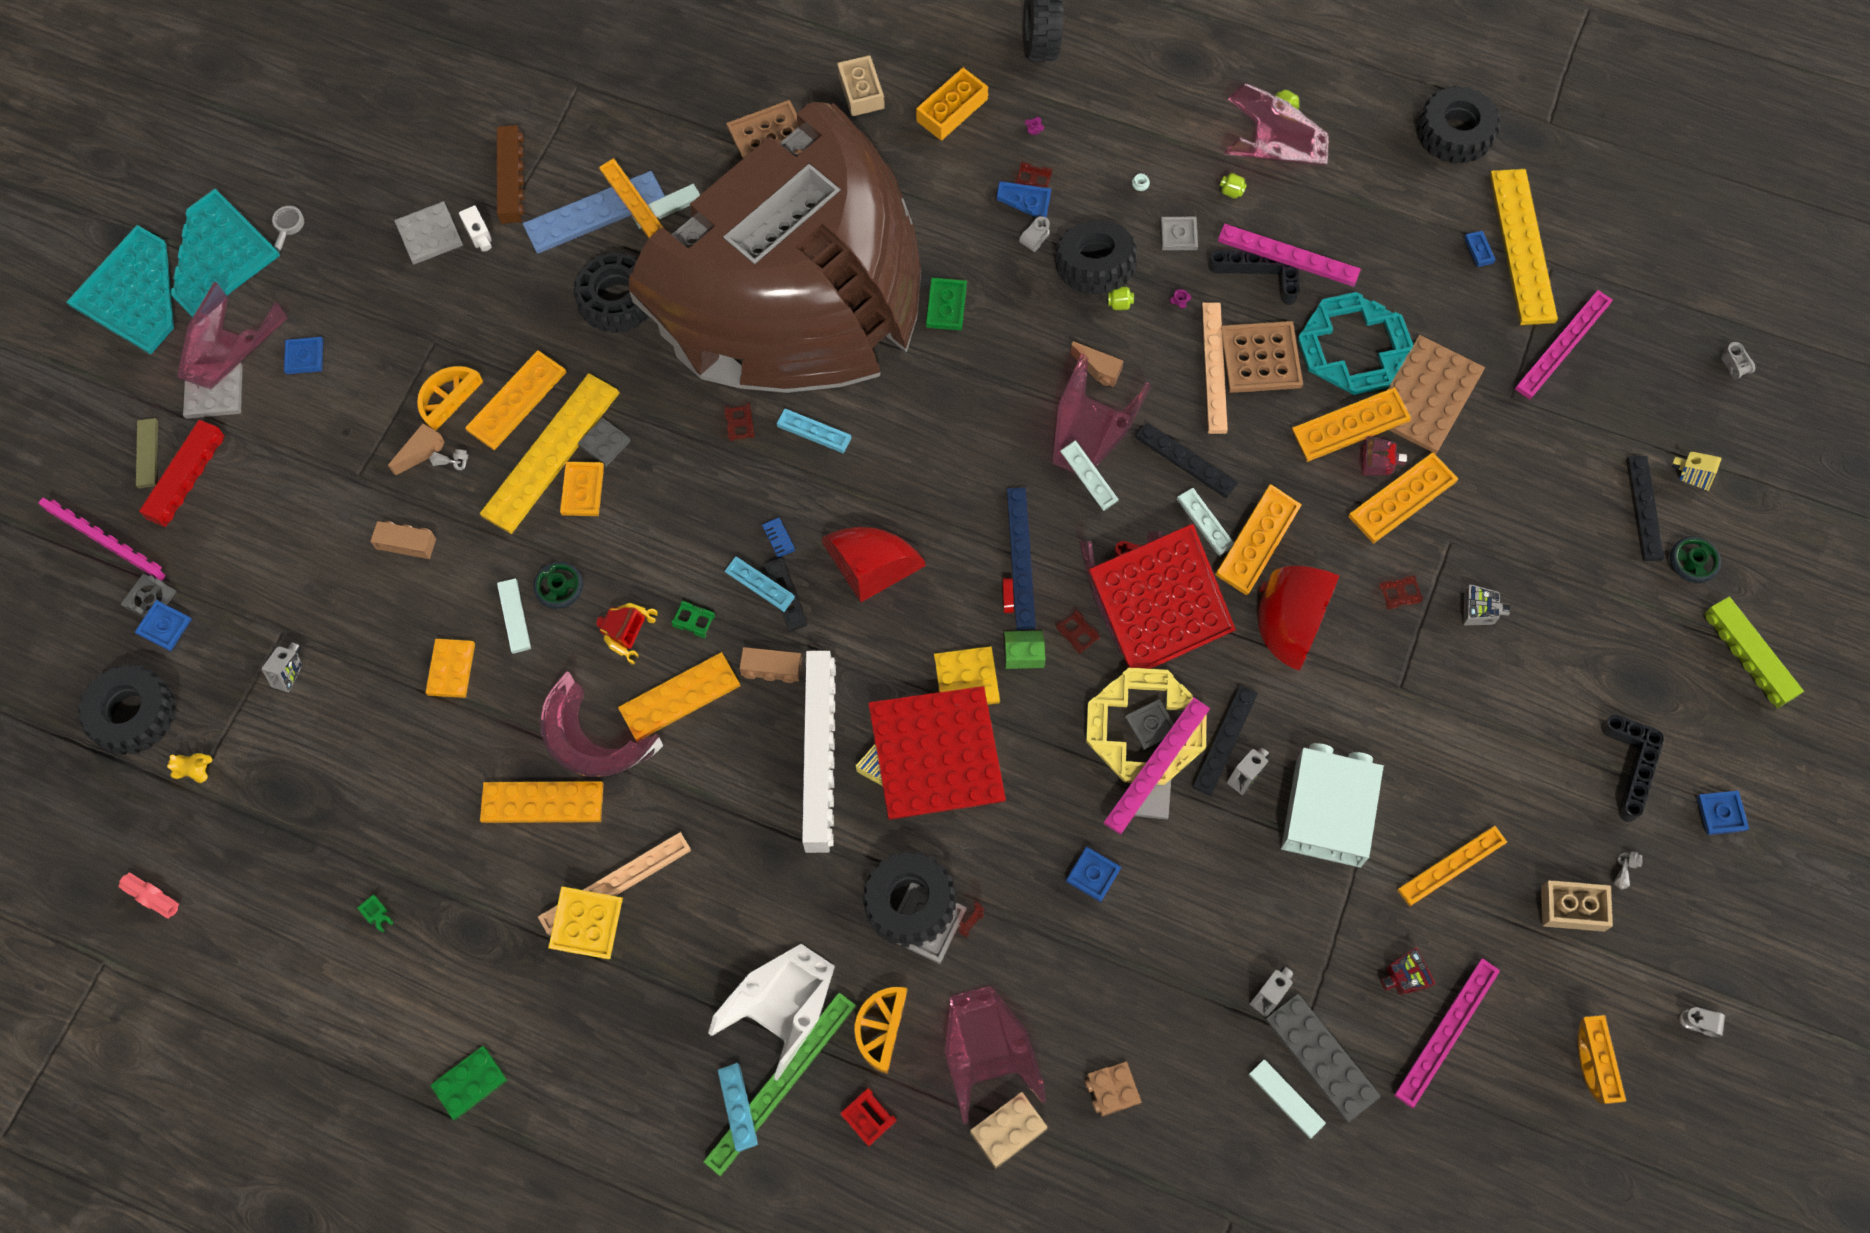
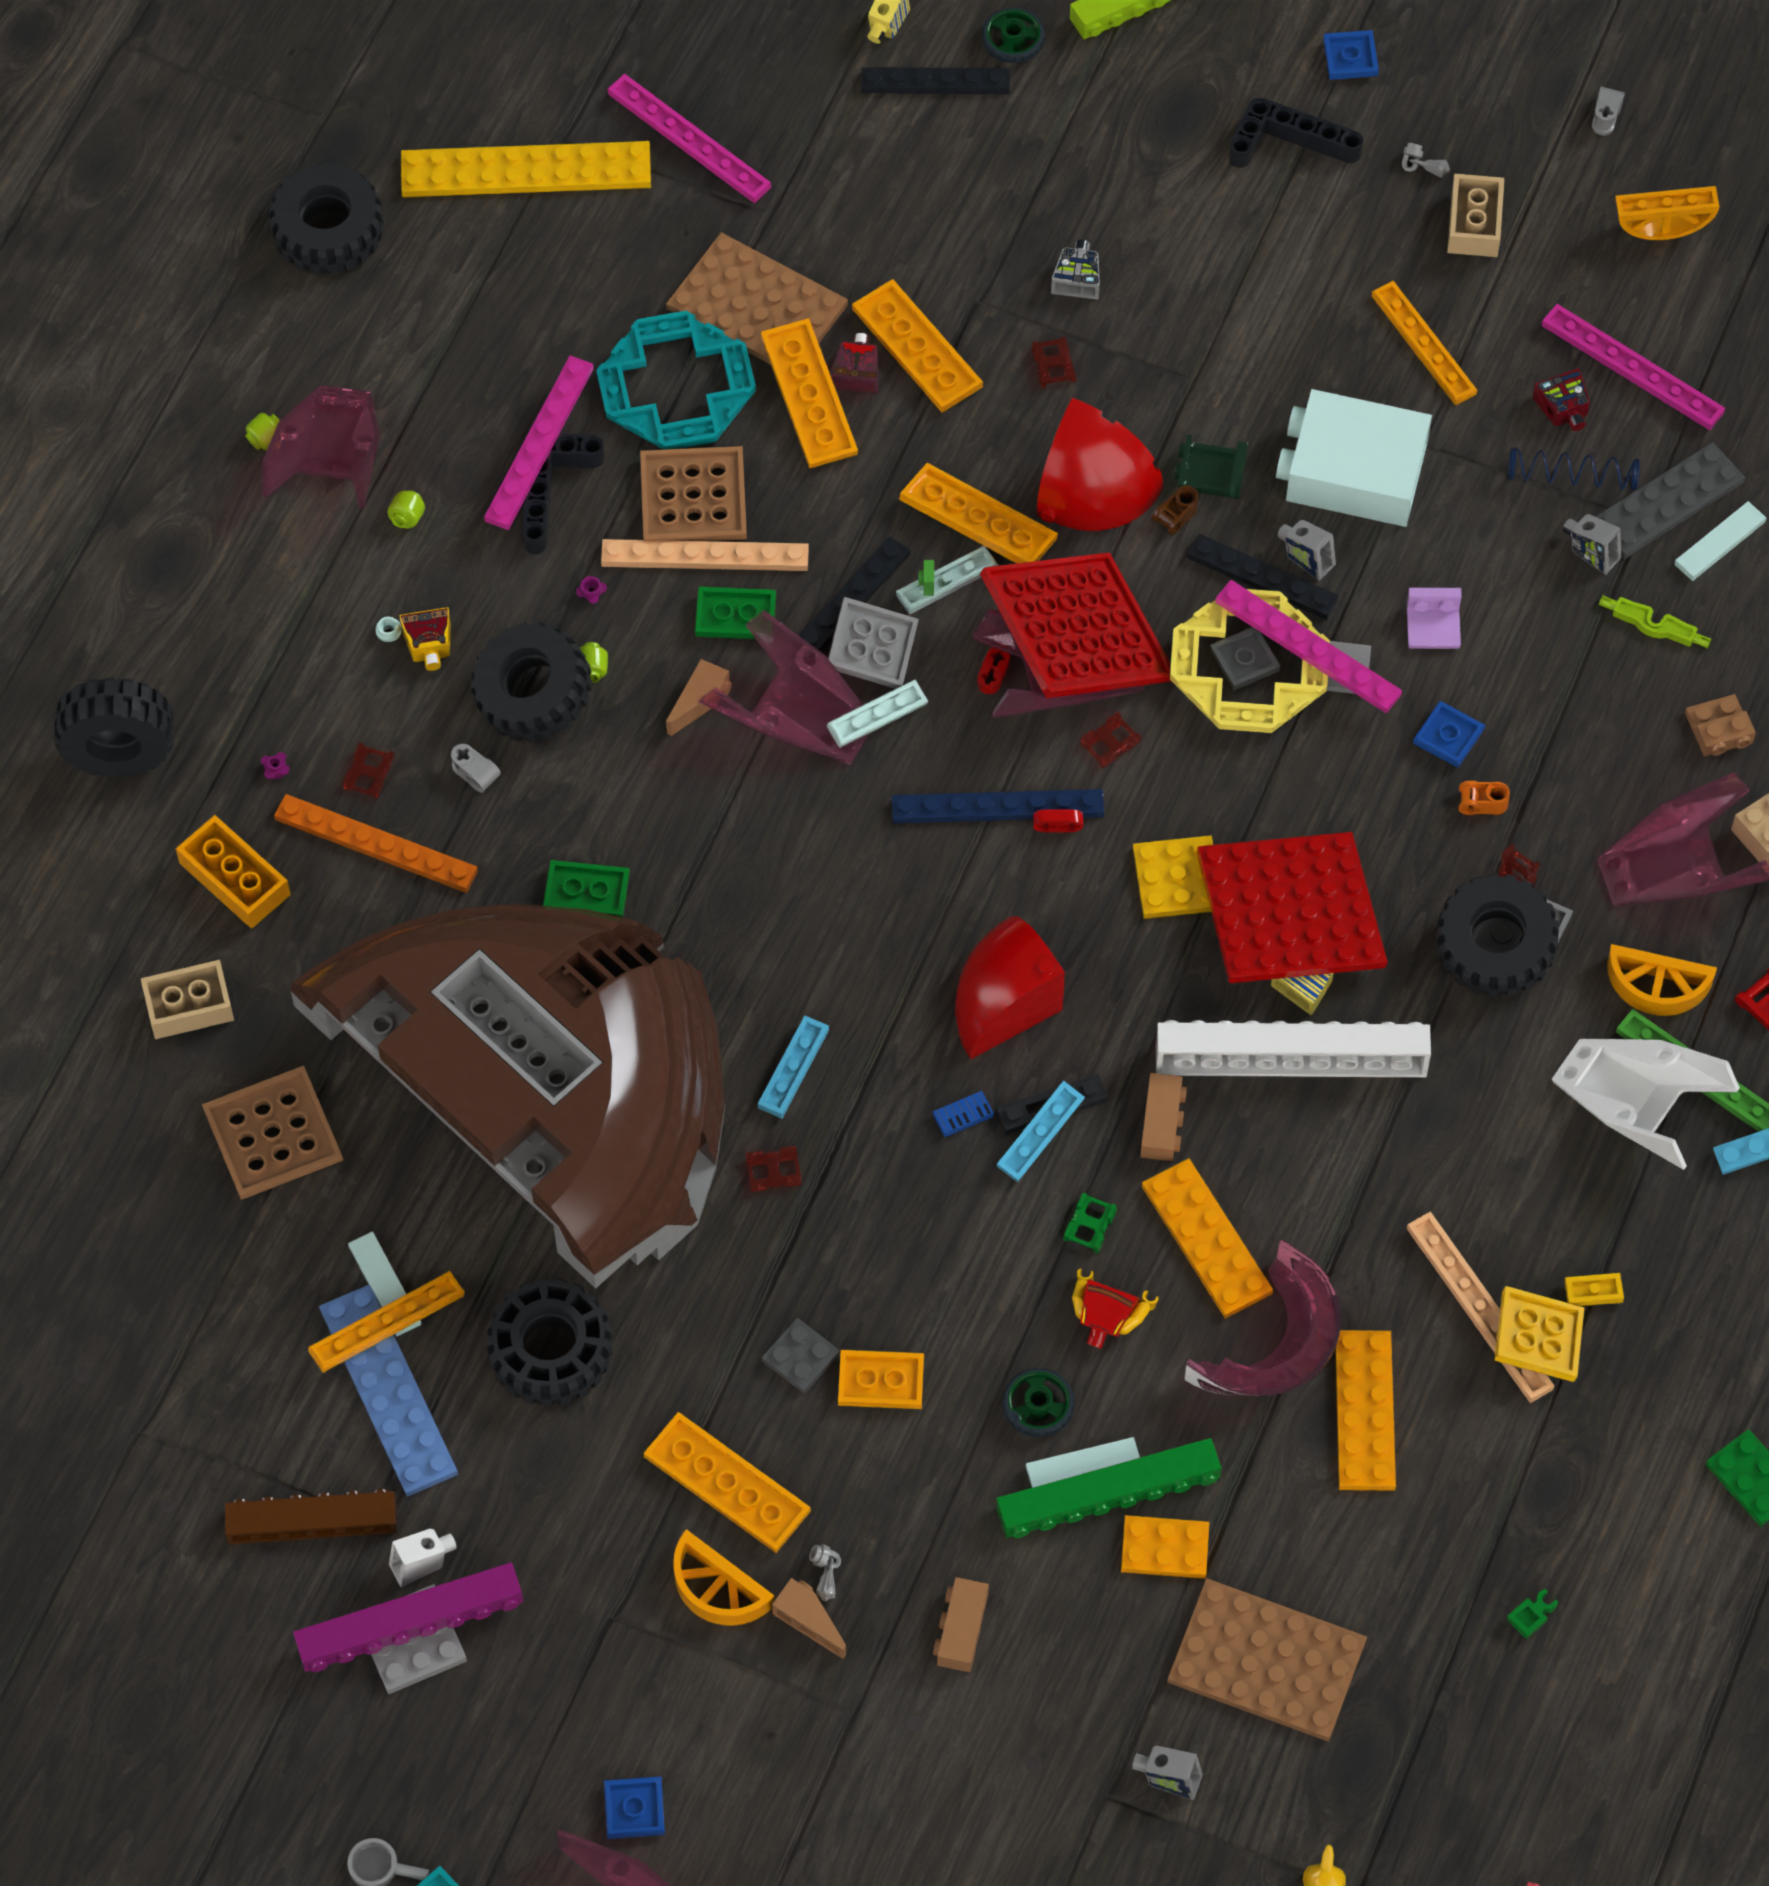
camera: 90 degrees left, 5 degrees down
yellow plate [480,373,619,534] -> none
blue wing [997,182,1051,218] -> none
bright green slope [1004,631,1045,669] -> none
light grey tile [1161,217,1198,250] -> none
blue plate [1464,230,1496,267] -> none
none -> orange plate [274,794,478,893]
none -> magenta brick [293,1562,523,1672]
none -> torso [399,607,451,671]
none -> green plate [695,587,776,640]
none -> light grey plate [826,597,919,689]
none -> bright green plate [919,560,934,596]
none -> green brick [996,1438,1222,1538]
none -> reddish brown piece [1152,486,1198,536]
none -> medium nougat plate [1167,1578,1367,1742]
none -> clear green panel [1174,434,1248,499]
none -> lavender bracket [1406,588,1462,649]
none -> orange piece [1459,781,1510,815]
none -> dark blue piece [1508,447,1640,491]
none -> yellow plate [1564,1273,1624,1306]
none -> lime piece [1599,595,1712,649]

